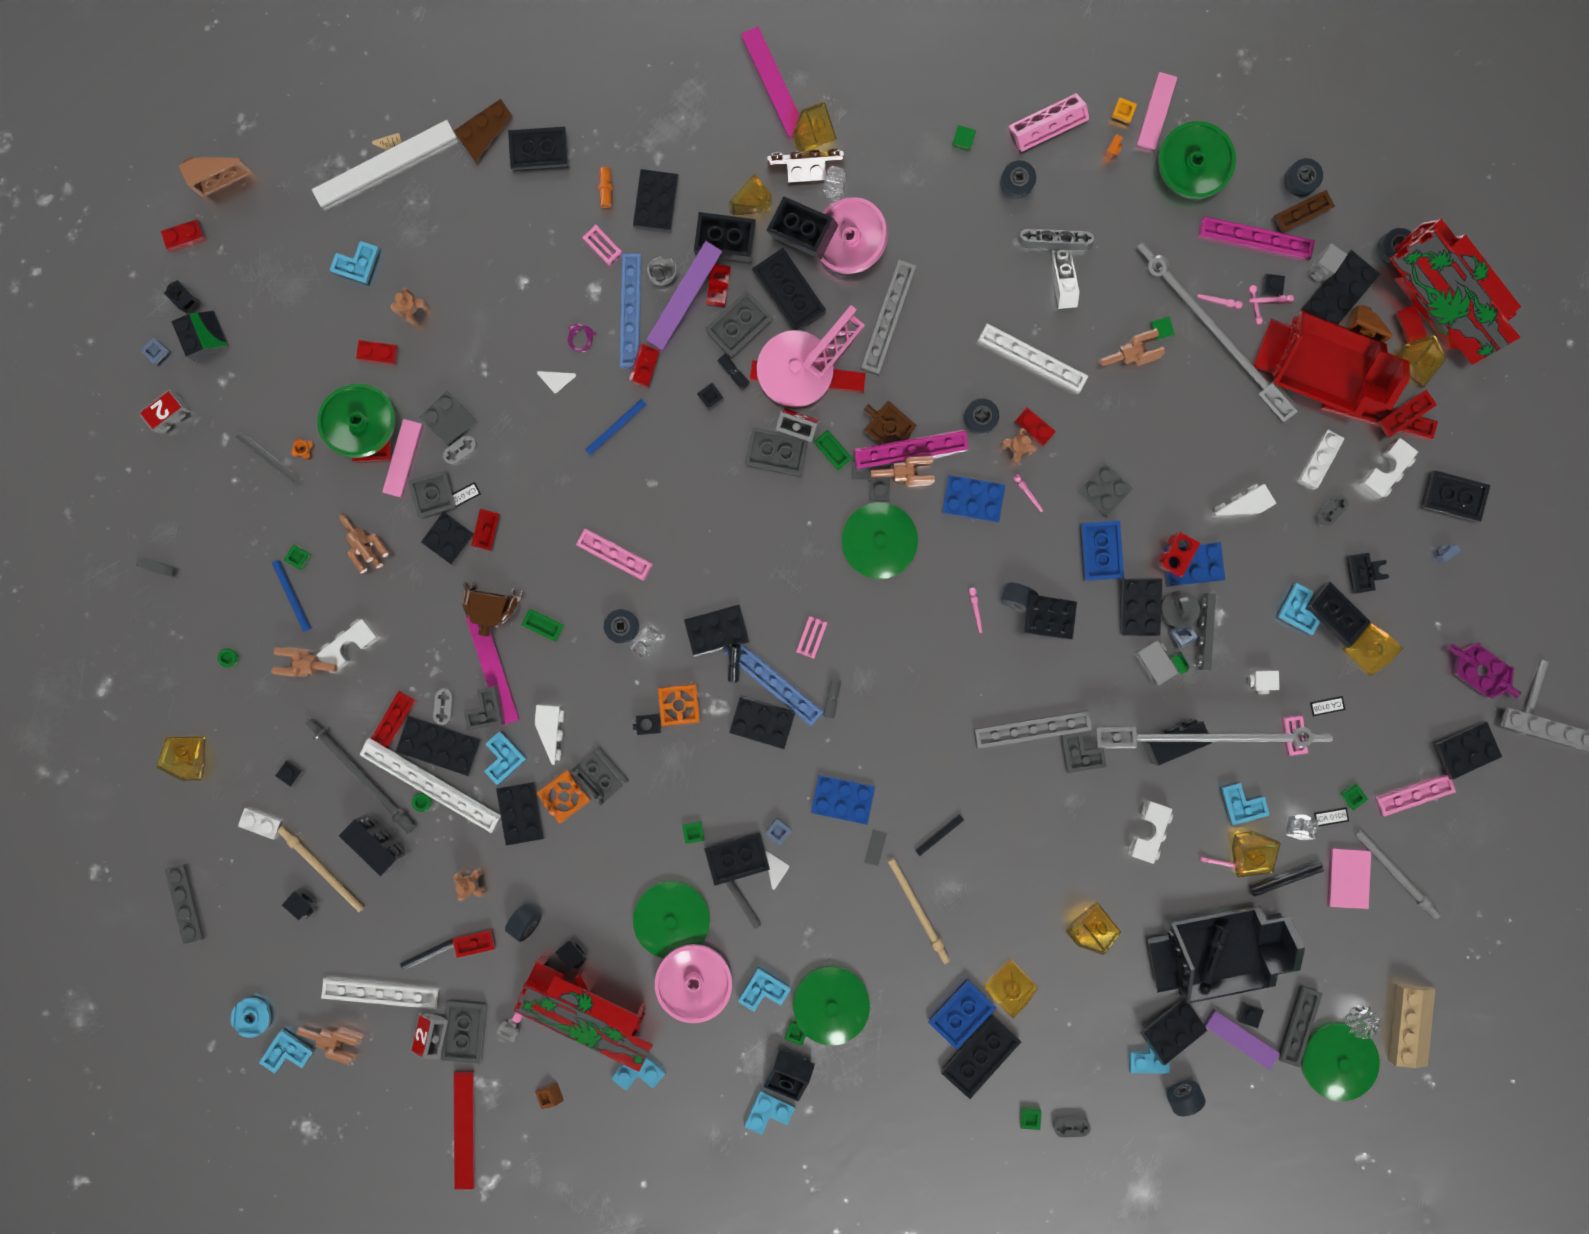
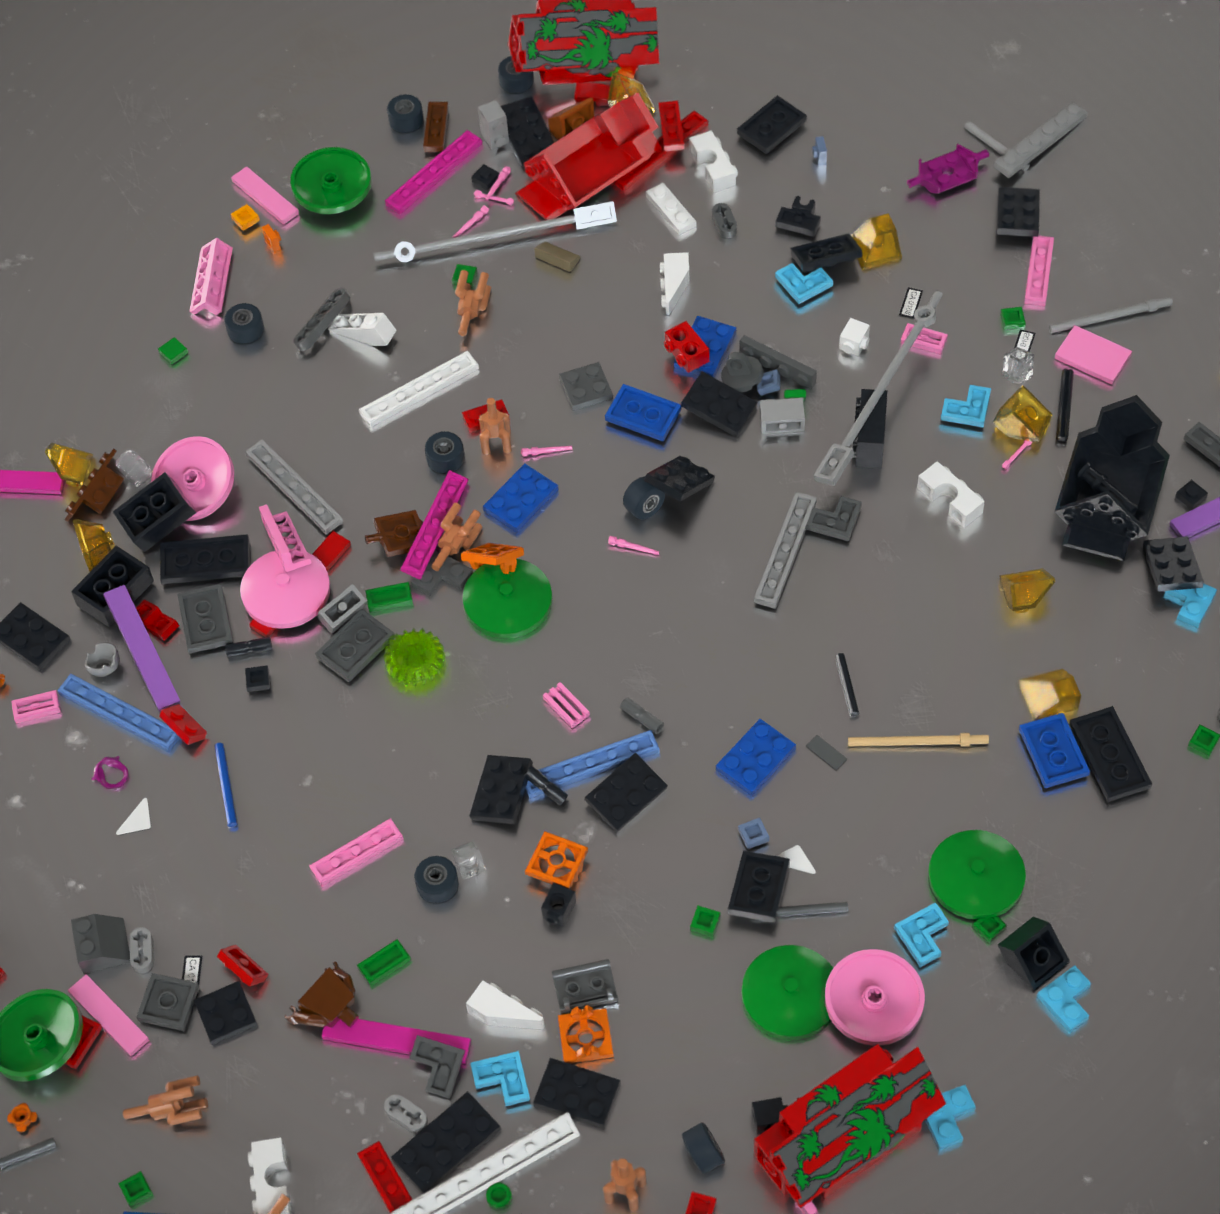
camera: 55 degrees left, 30 degrees down
none -> clear neon green gear [383,627,445,687]
none -> orange piece [461,543,524,574]
none -> dark tan slope [534,242,581,272]

